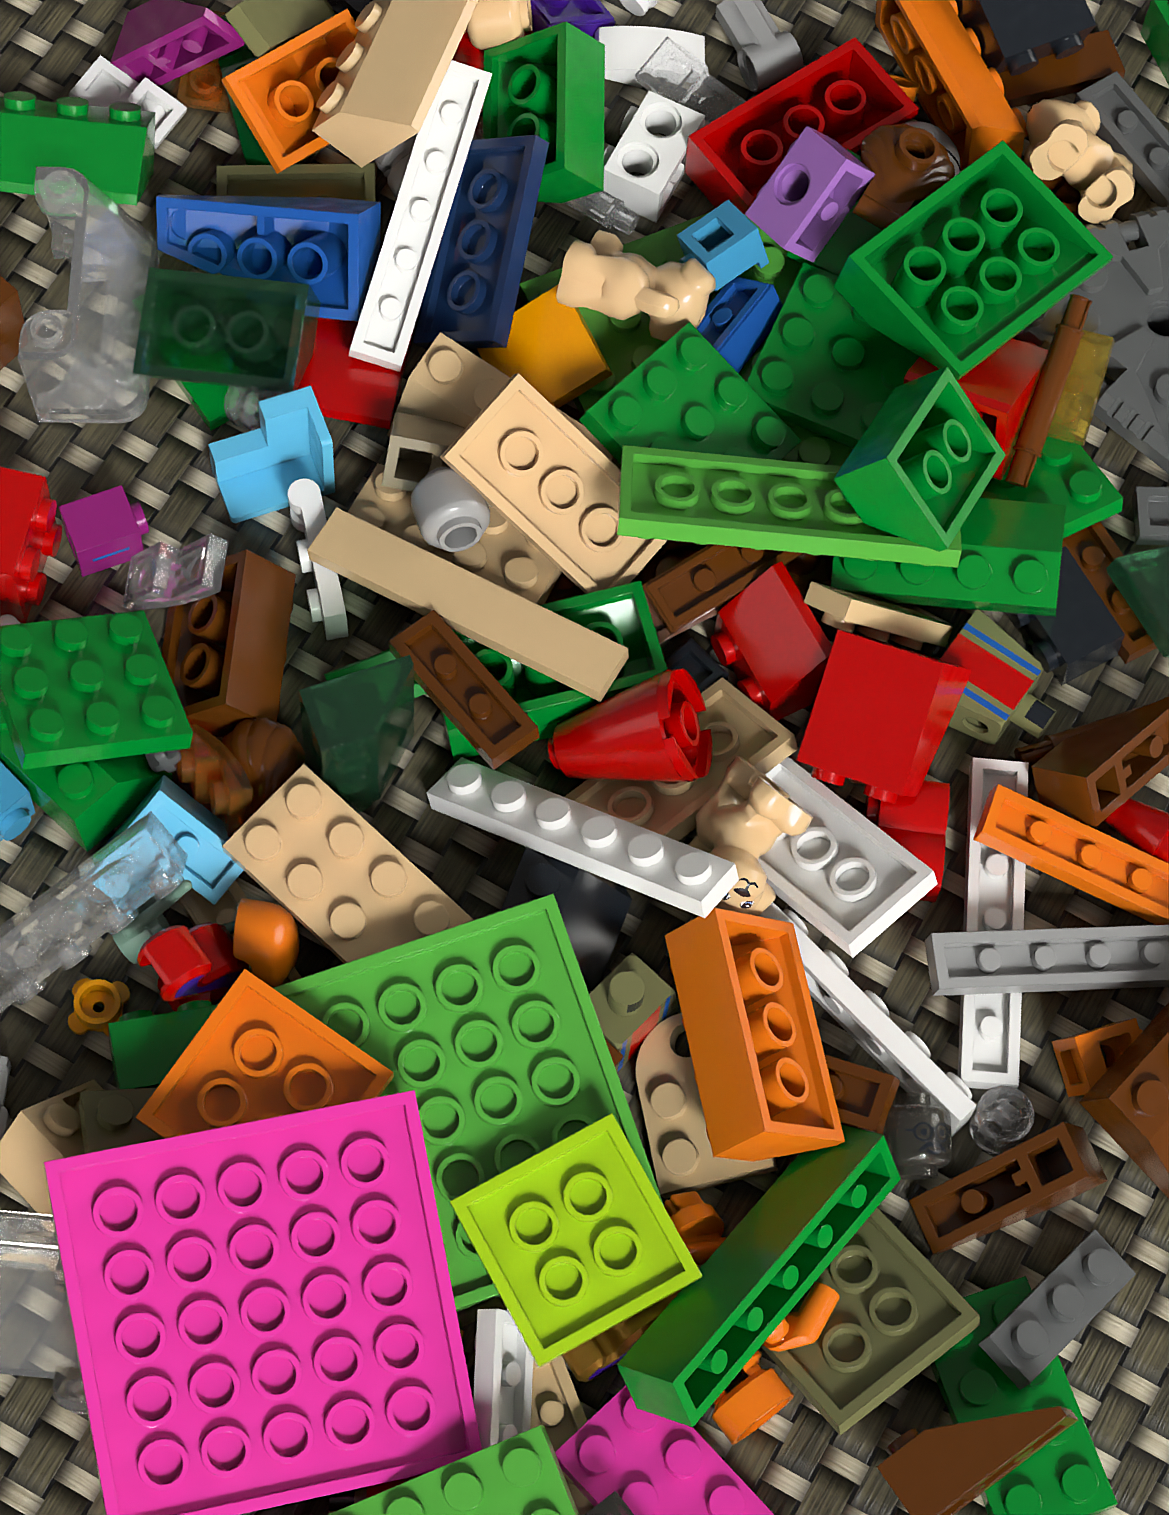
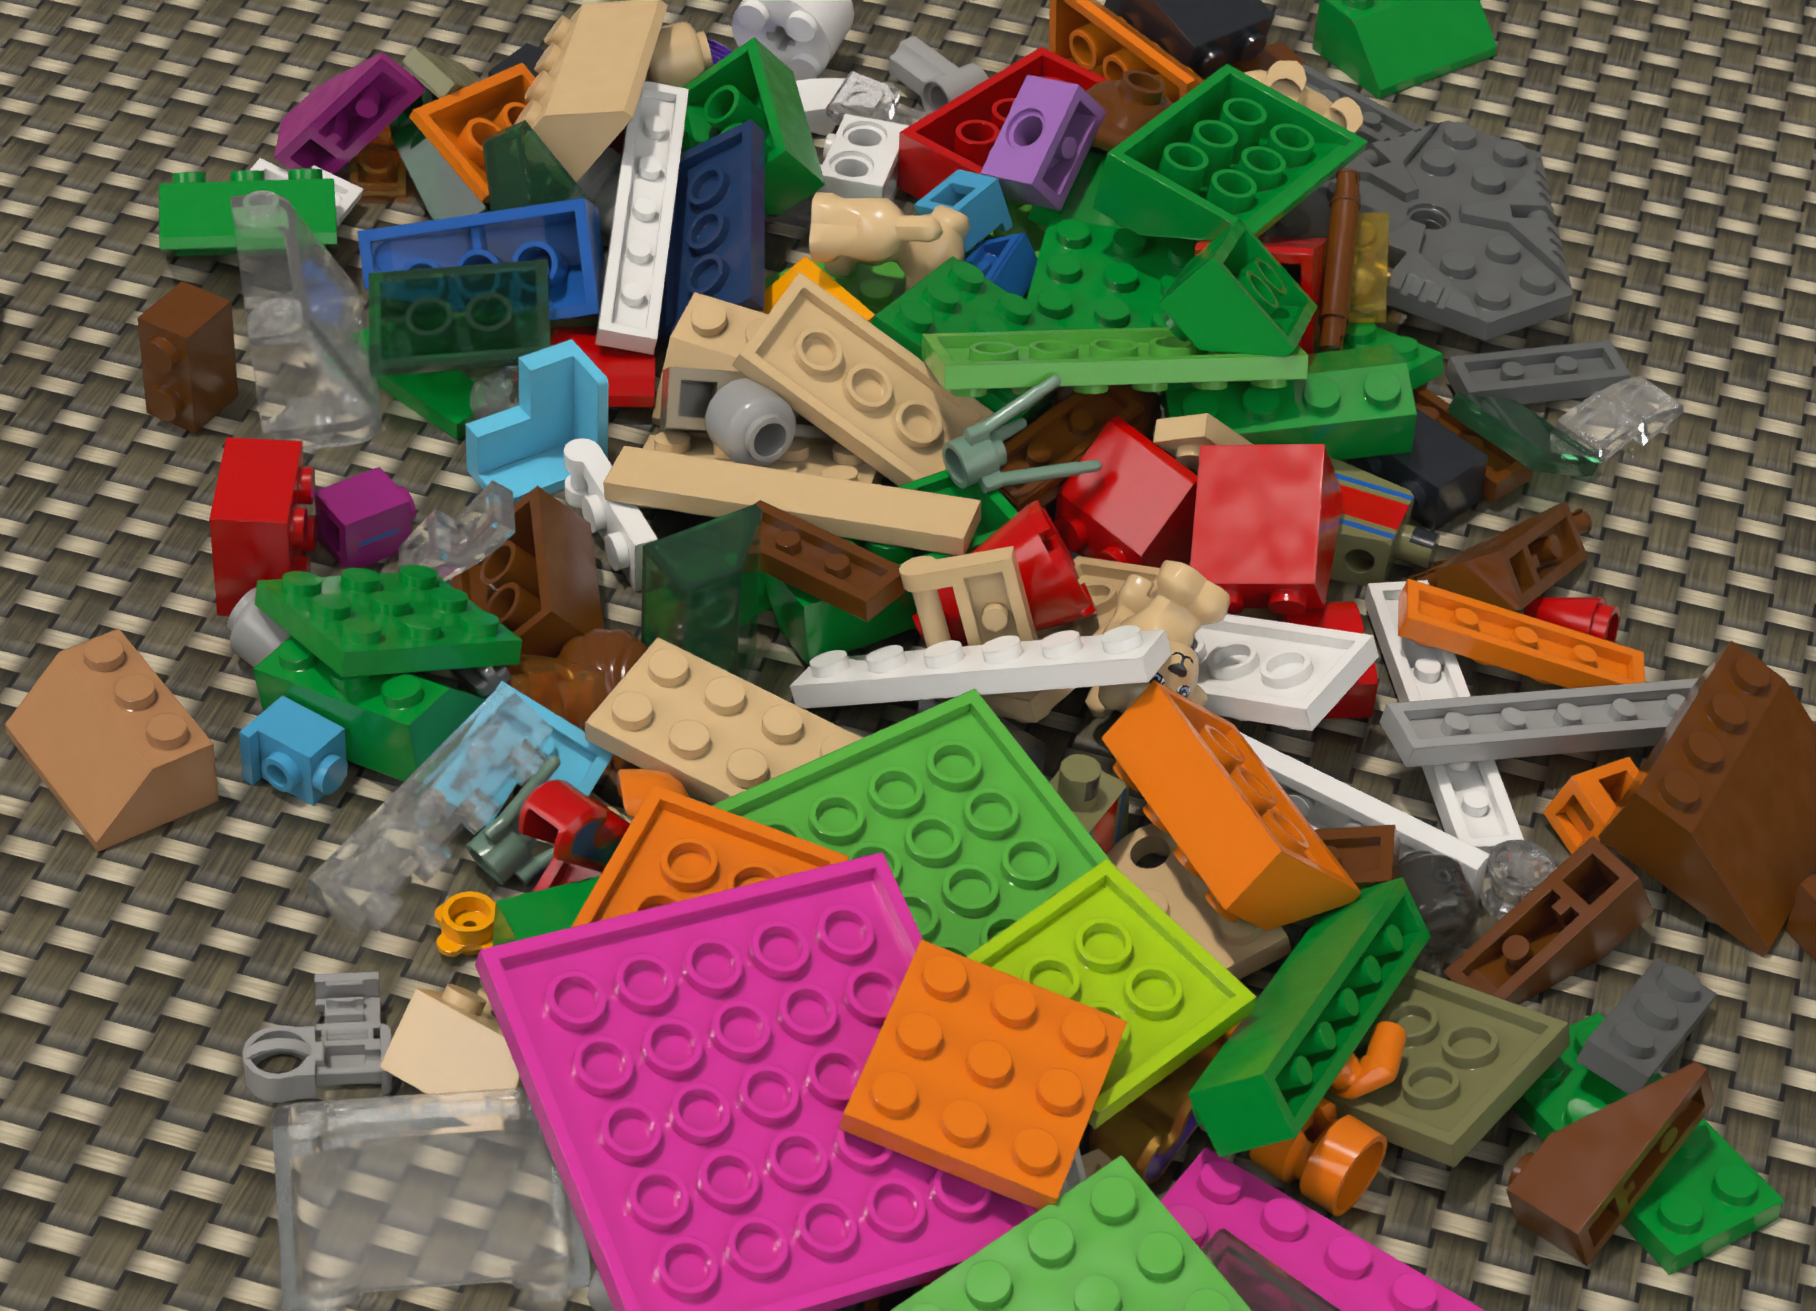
camera: 10 degrees left, 25 degrees down
none -> clear green slope [482,120,594,212]
none -> orange plate [839,939,1127,1210]
none -> tan plate [899,546,1038,648]
none -> sand green plant [942,375,1102,494]

